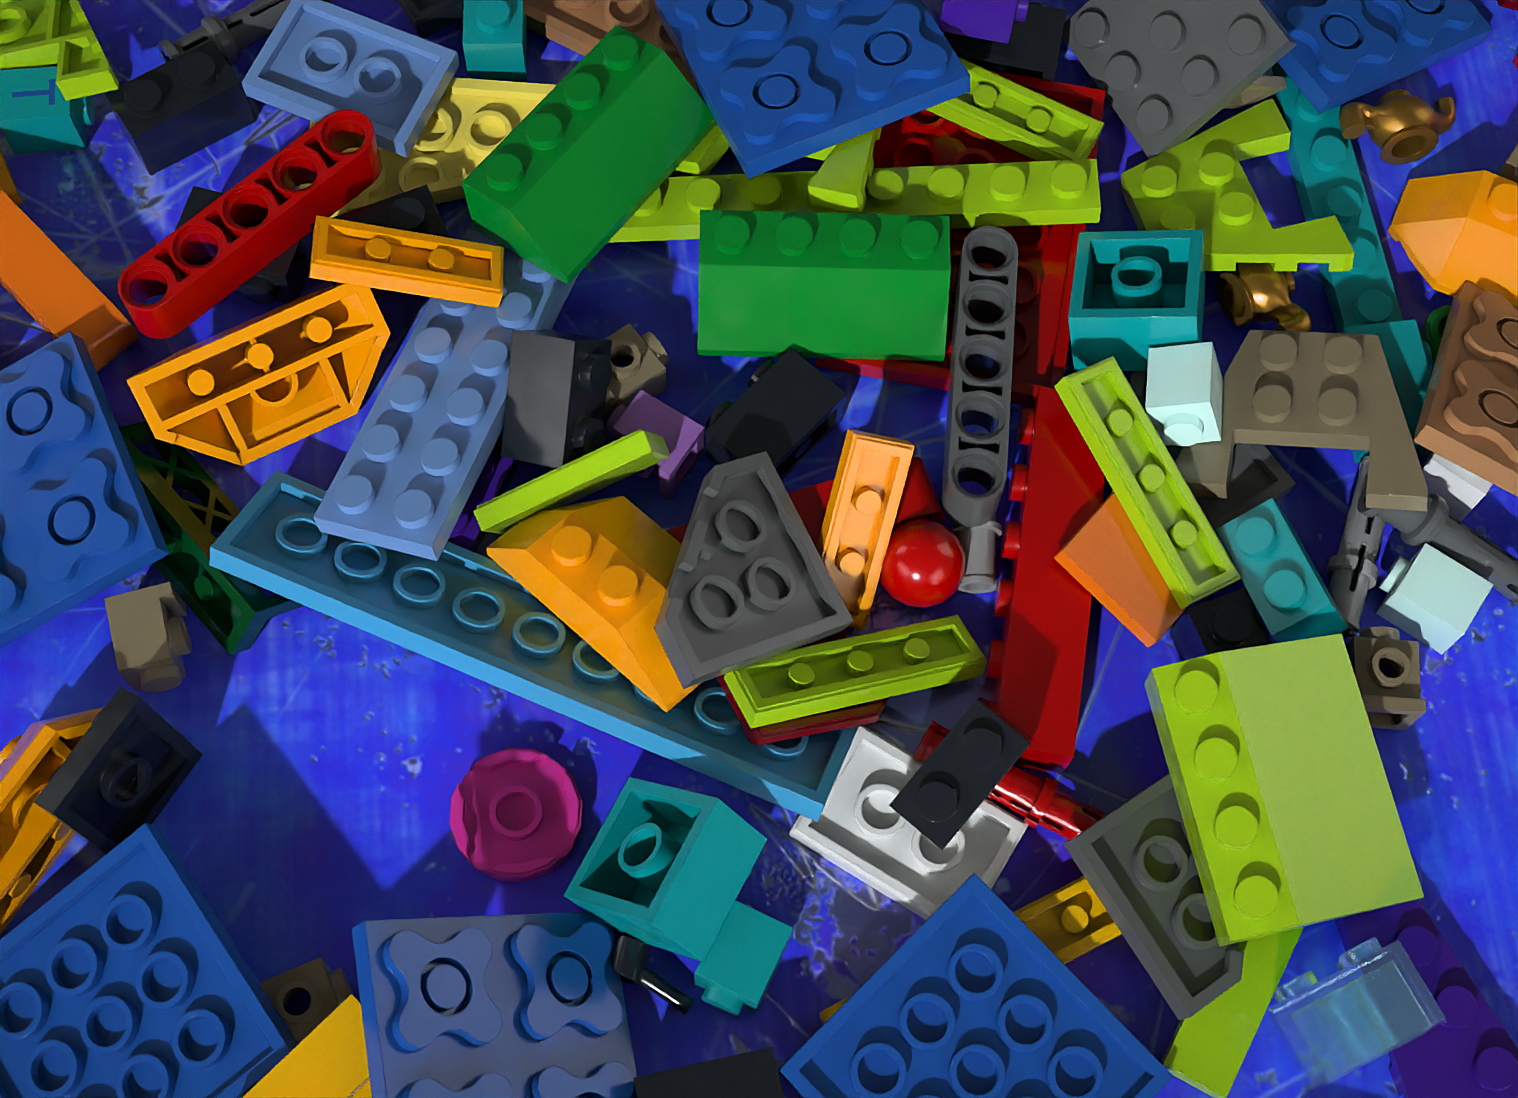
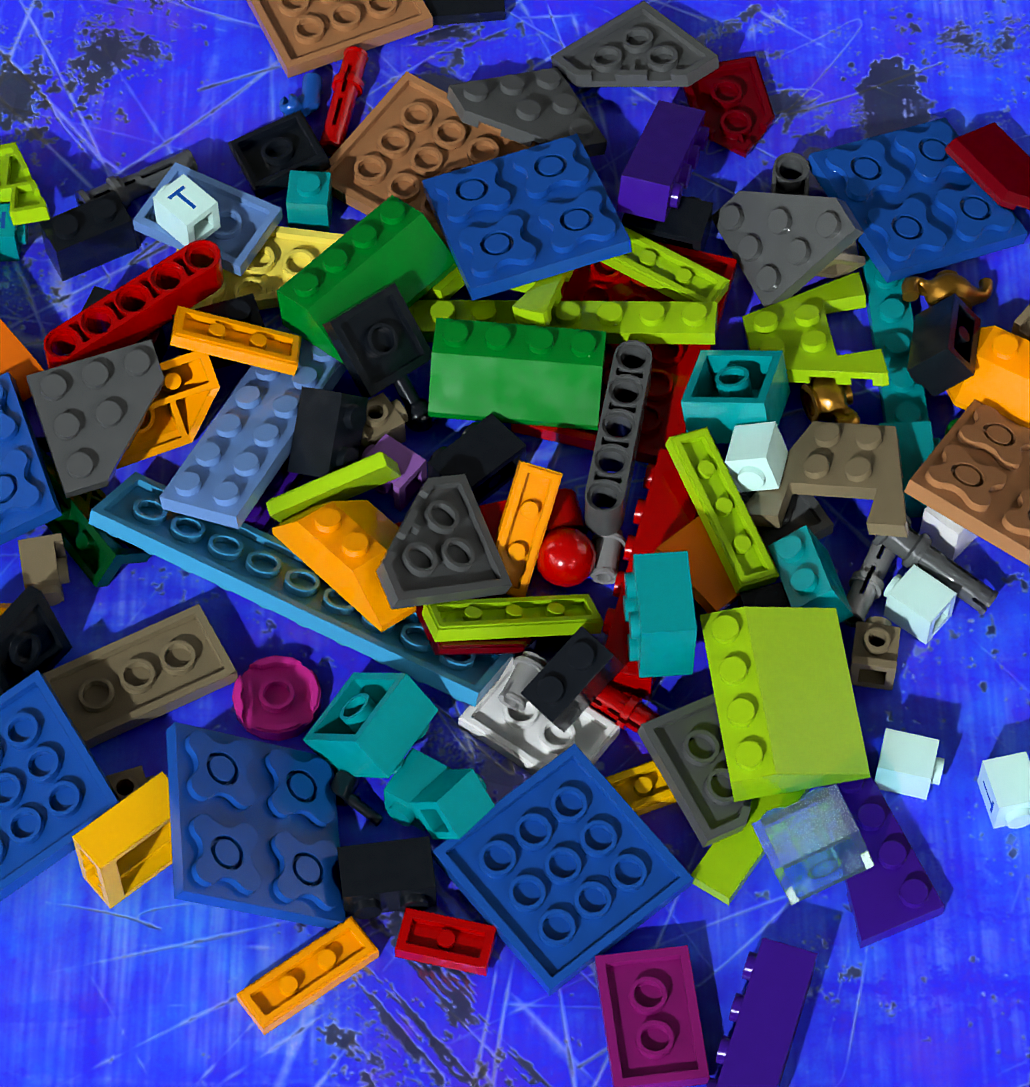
camera: 10 degrees right, 10 degrees down
none -> dark grey plate [26,339,164,499]
none -> dark tan plate [43,604,238,749]
none -> light aqua brick [153,174,221,246]
none -> black plate [322,283,436,432]
none -> teal brick [410,768,495,839]
none -> light grey pin [498,651,547,711]
none -> teal brick [623,551,697,678]
none -> light aqua brick [875,728,945,800]
none -> black brick [907,293,981,397]

